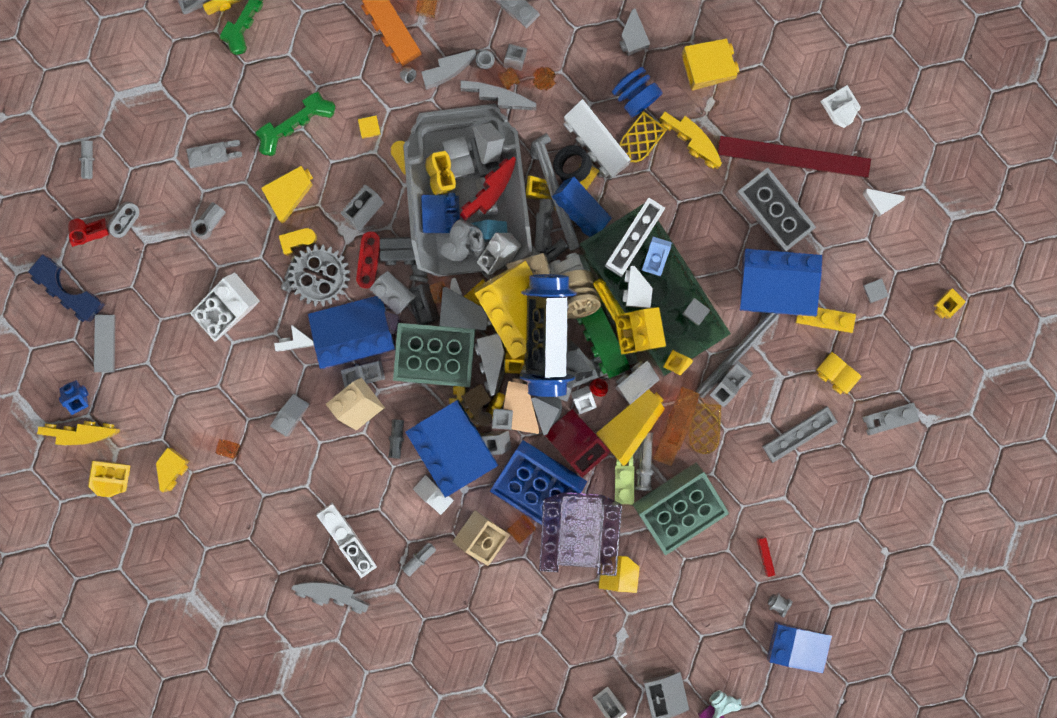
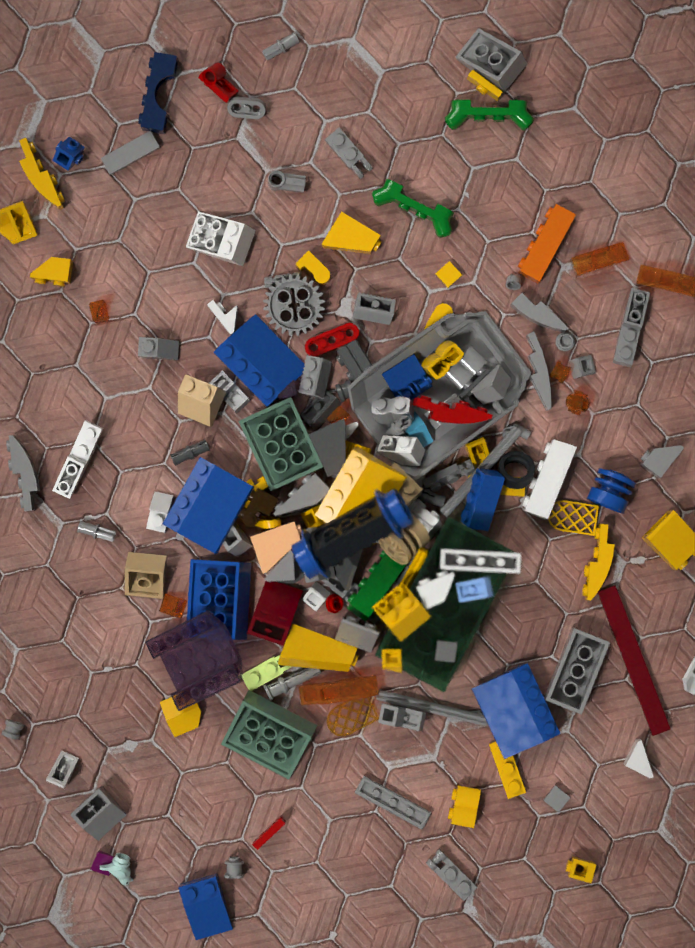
camera: 60 degrees right, 0 degrees up
light grey tile [492,409,513,430] -> none

